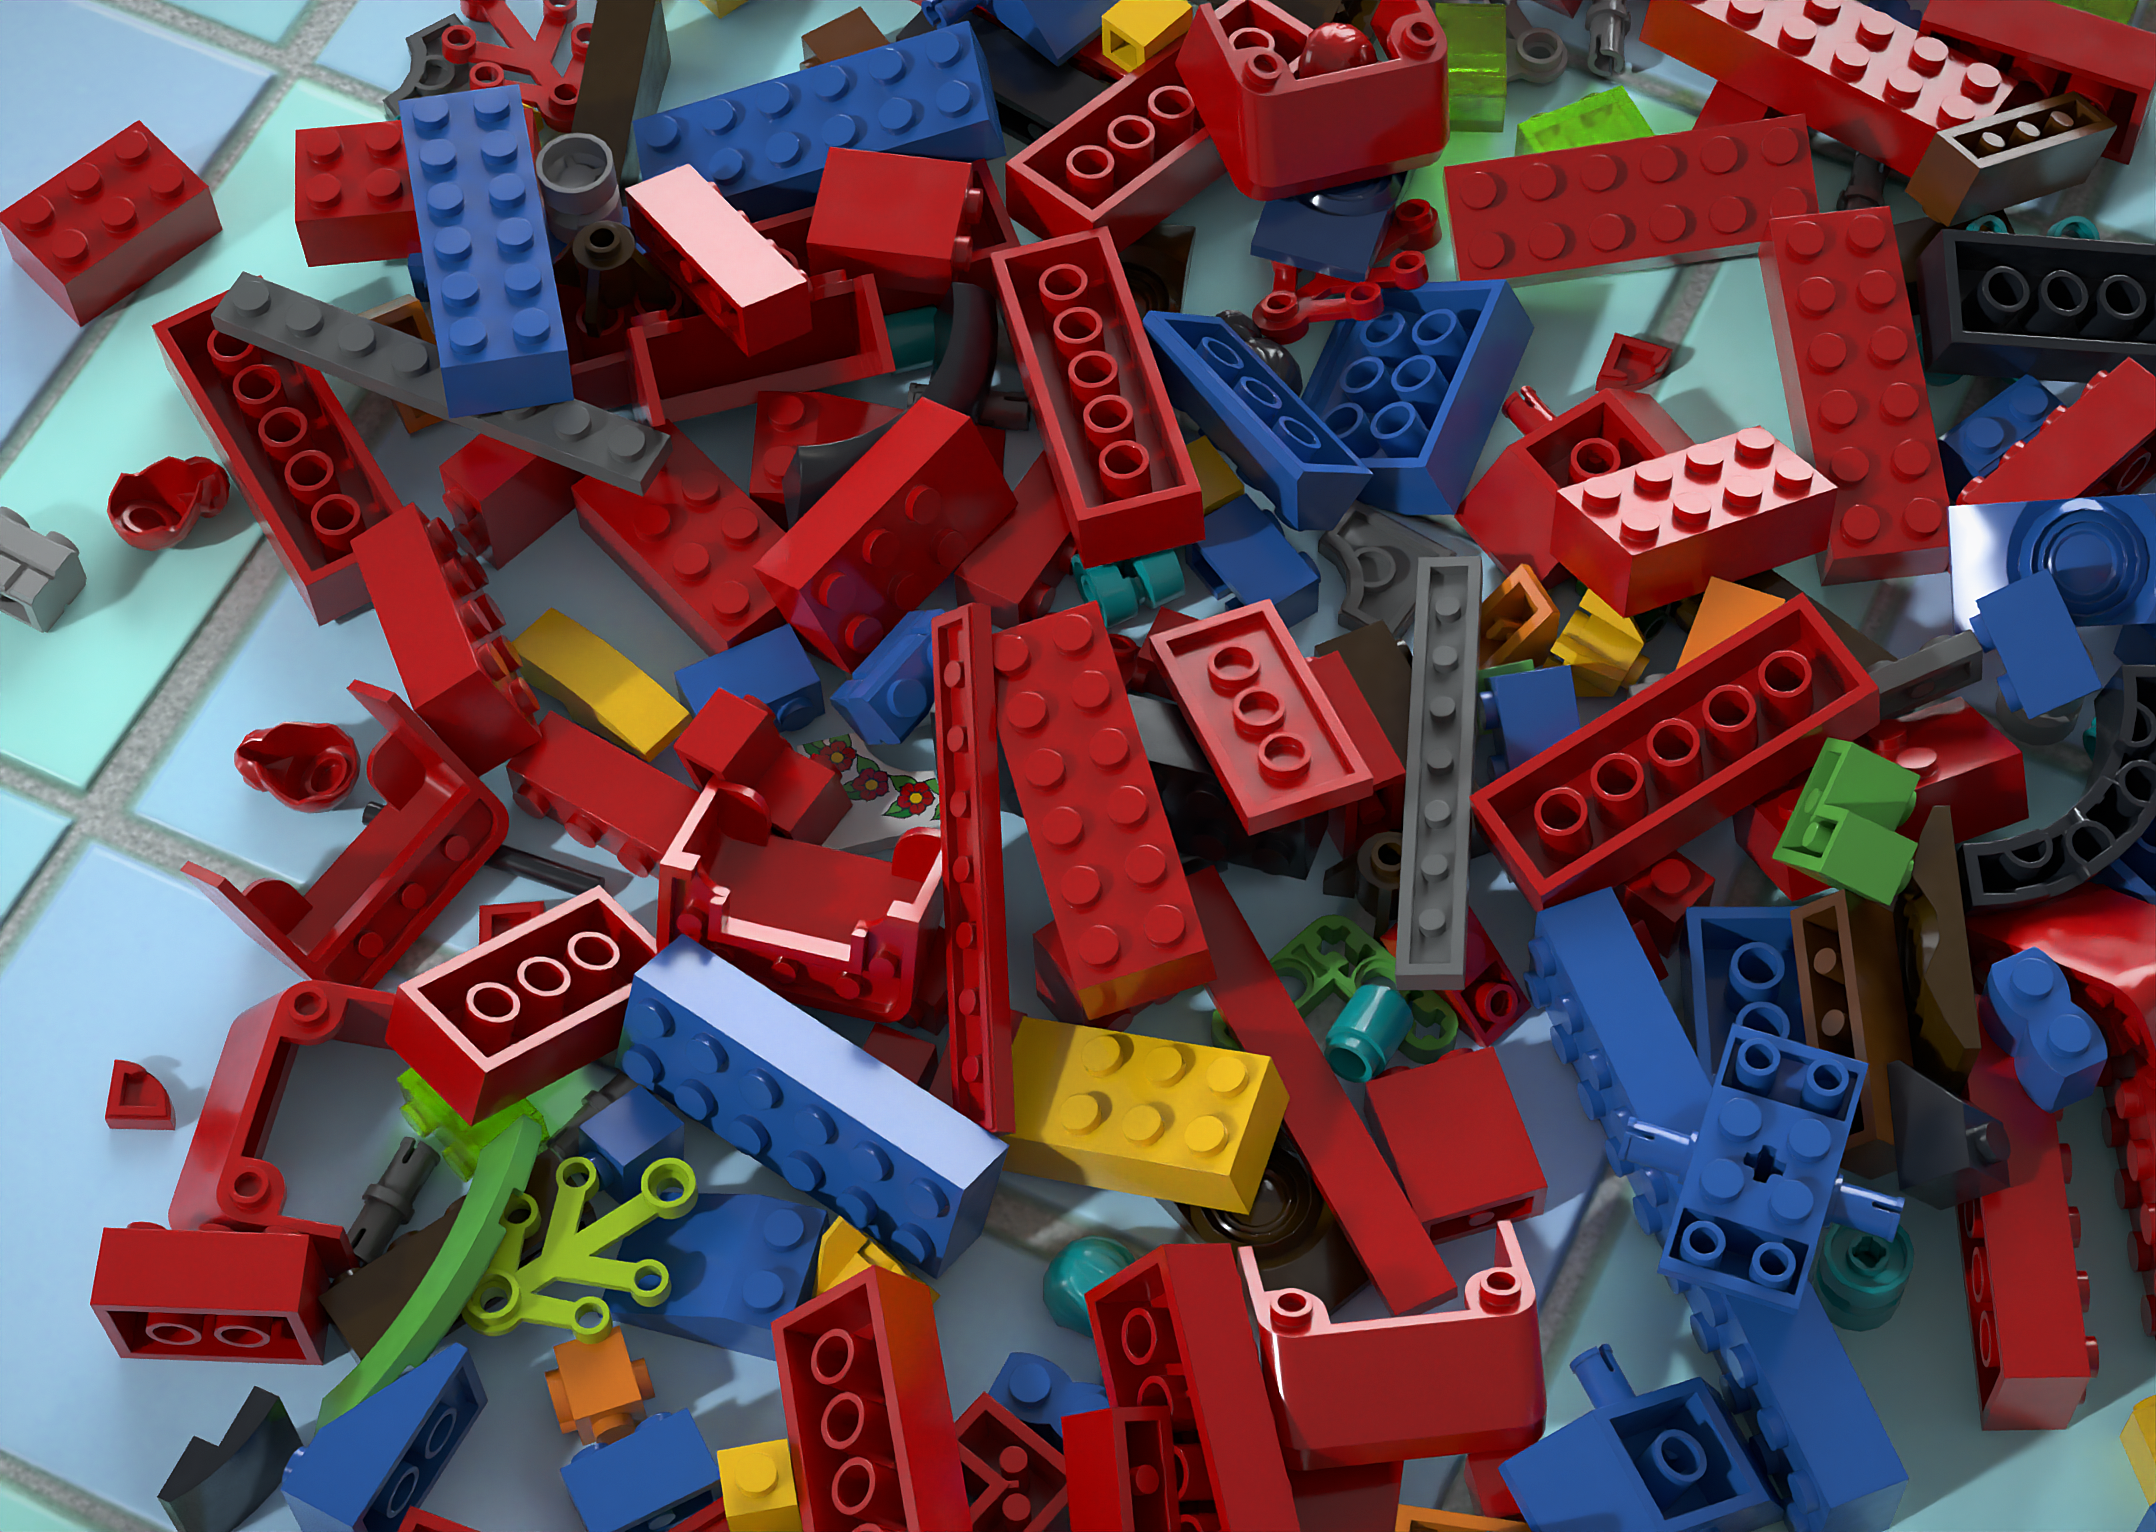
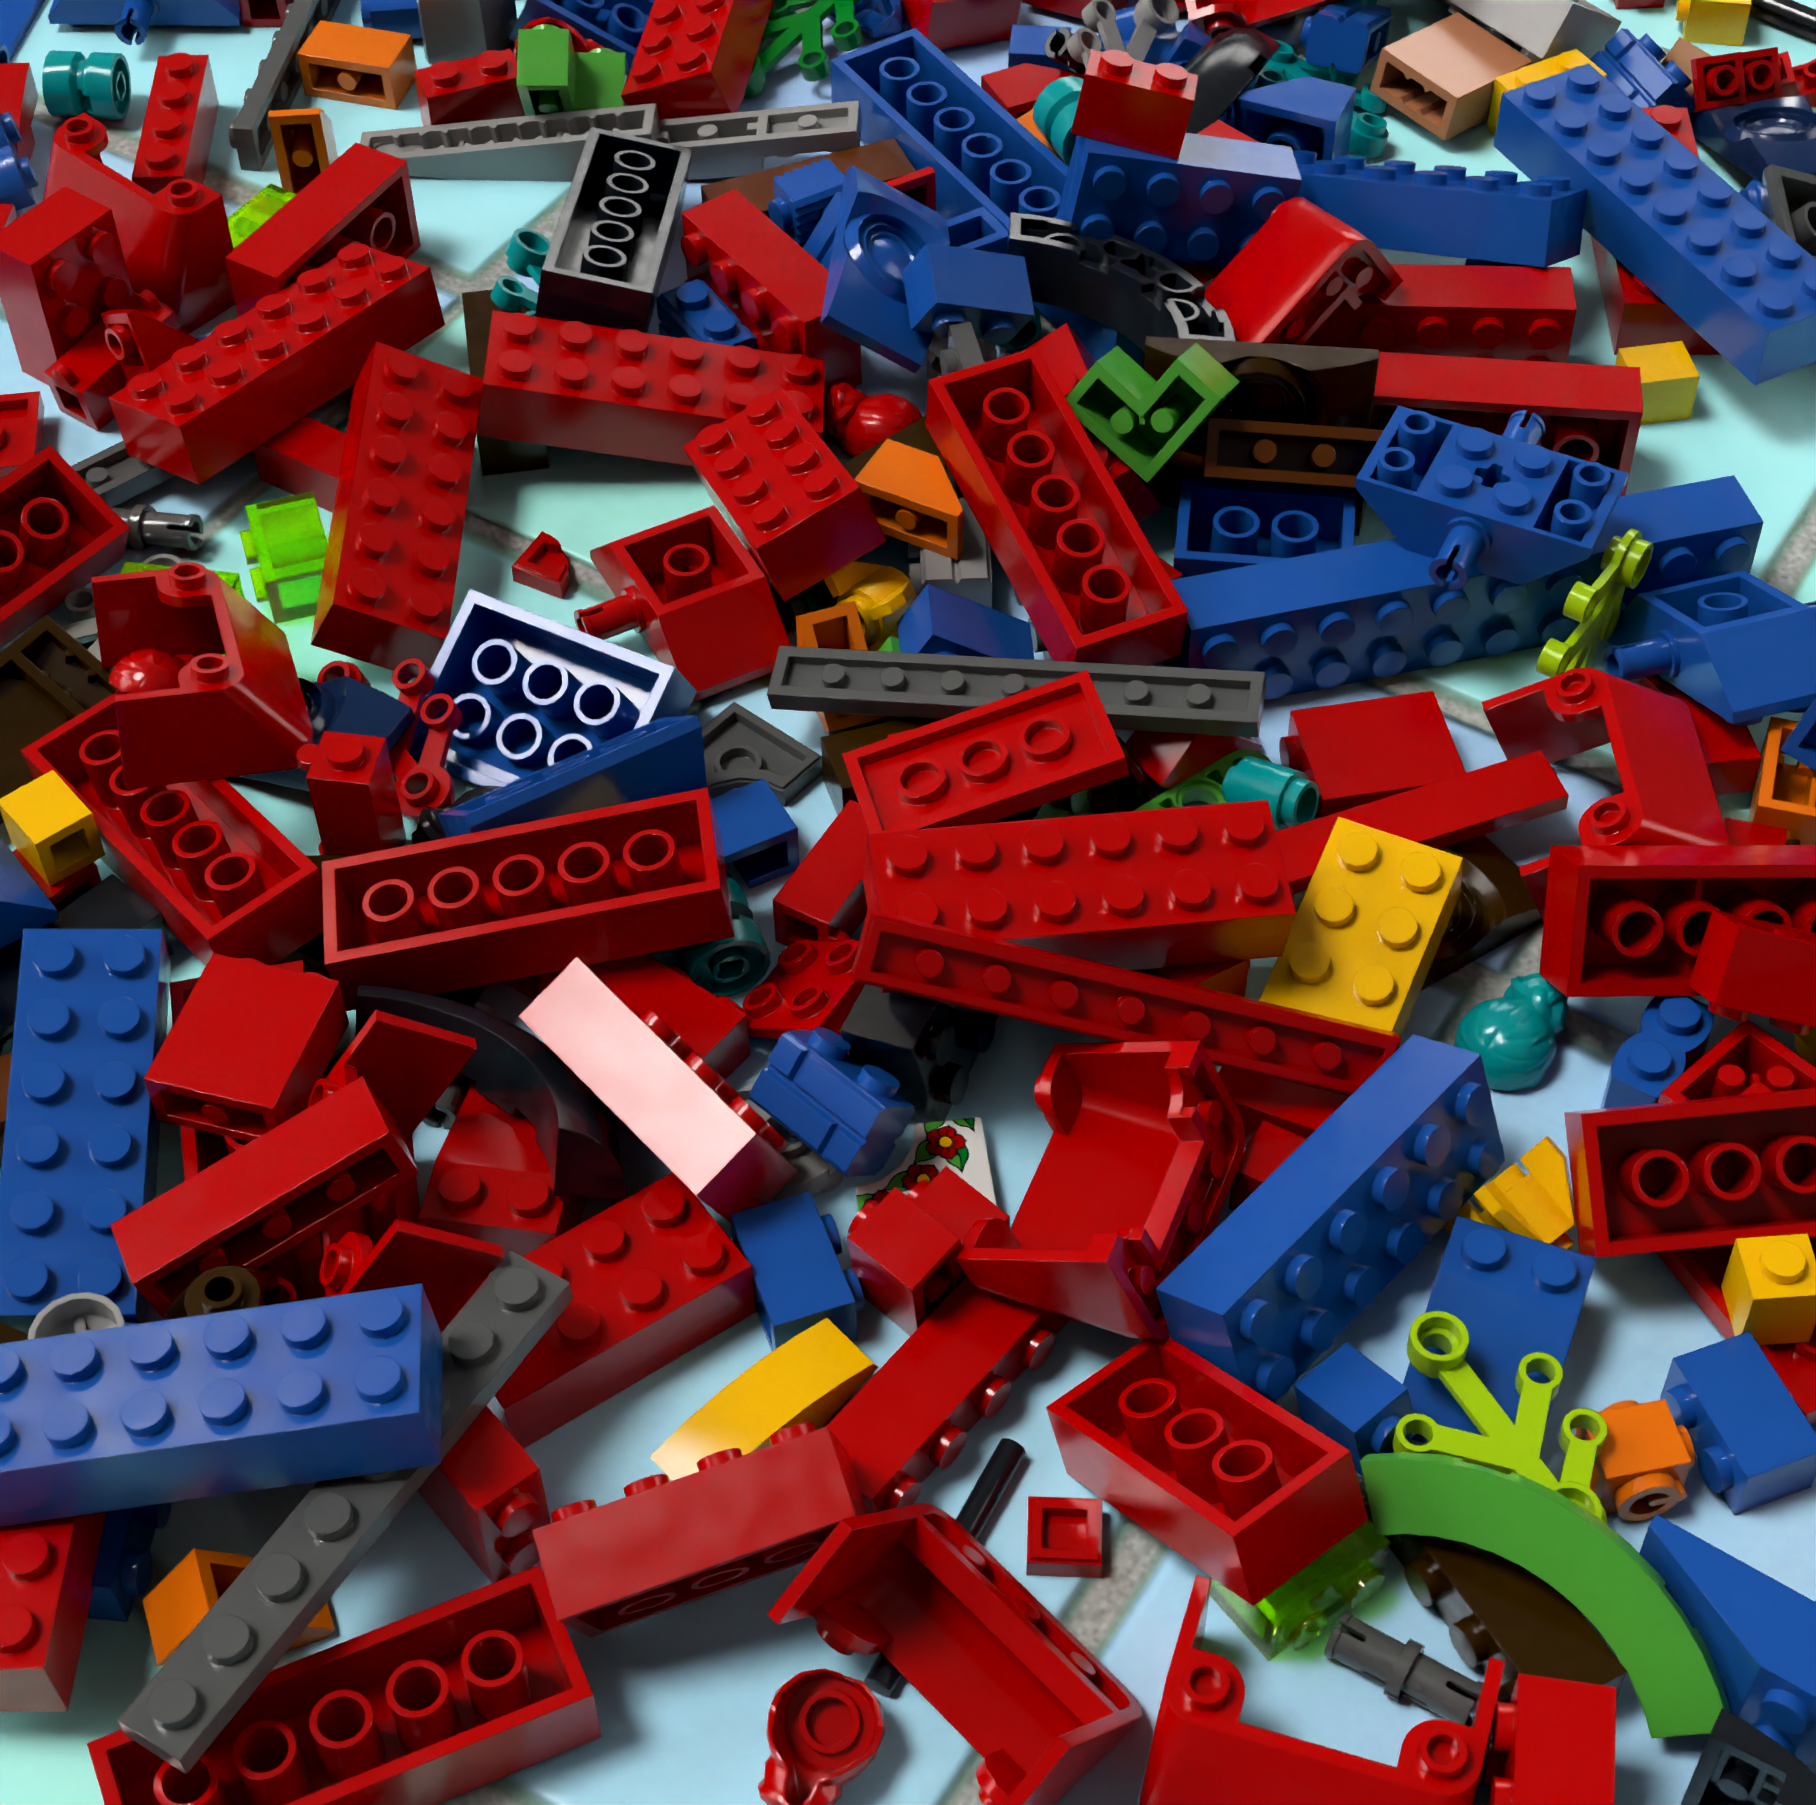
camera: 85 degrees left, 10 degrees down
black slope [1887,1060,2011,1211] -> none
reddish brown brick [1905,91,2118,227] -> none
blue brick [1979,946,2107,1114] -> none
none -> red brick [296,731,407,857]
none -> red hair [823,382,923,457]
none -> lime plant [1536,528,1654,678]

